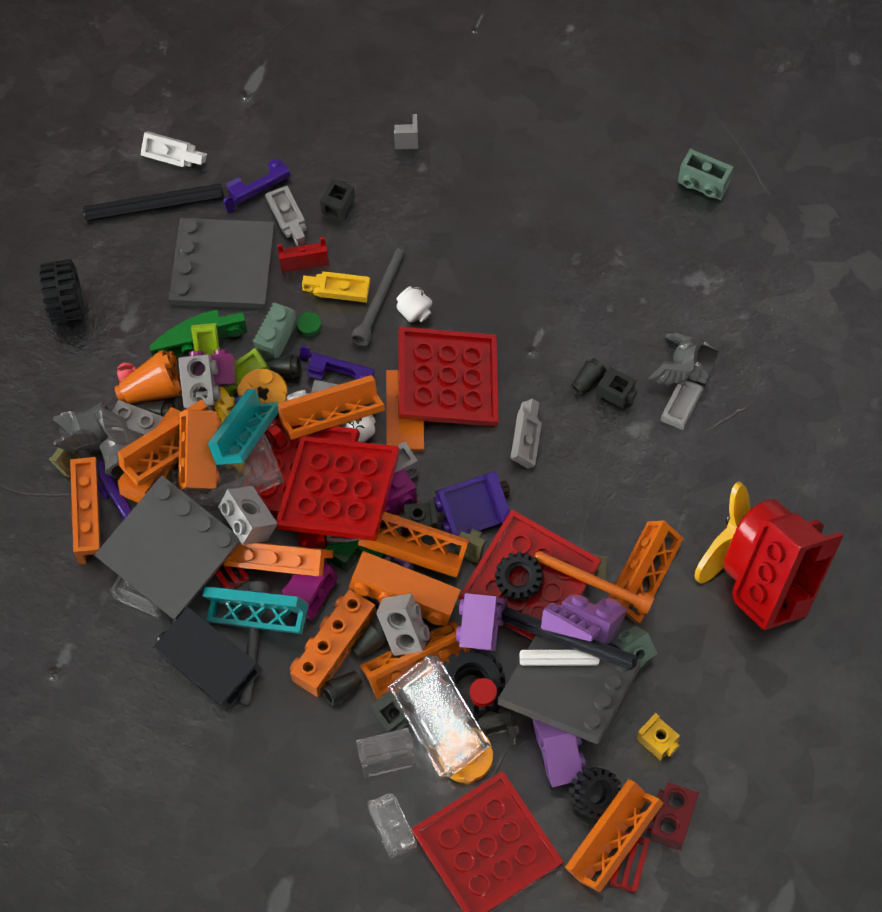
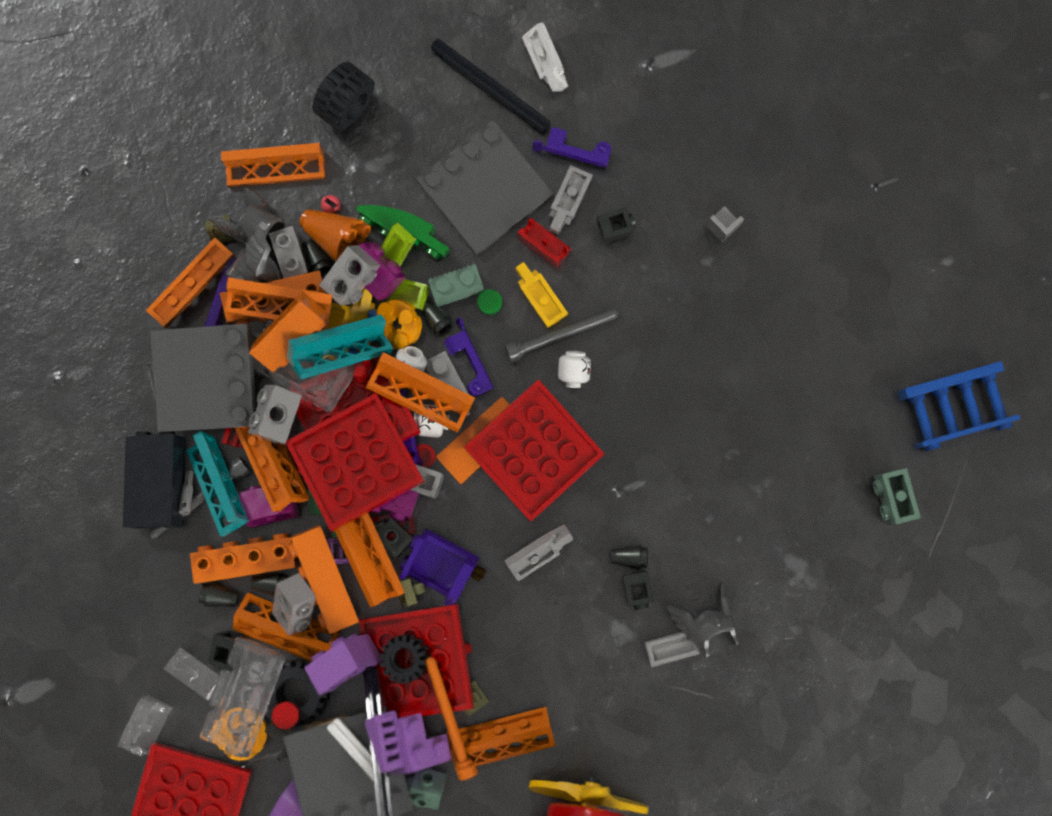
camera: 50 degrees right, 20 degrees up
none -> light grey piece [178,470,194,515]
none -> orange fence [221,143,326,187]
none -> blue fence [898,361,1020,451]

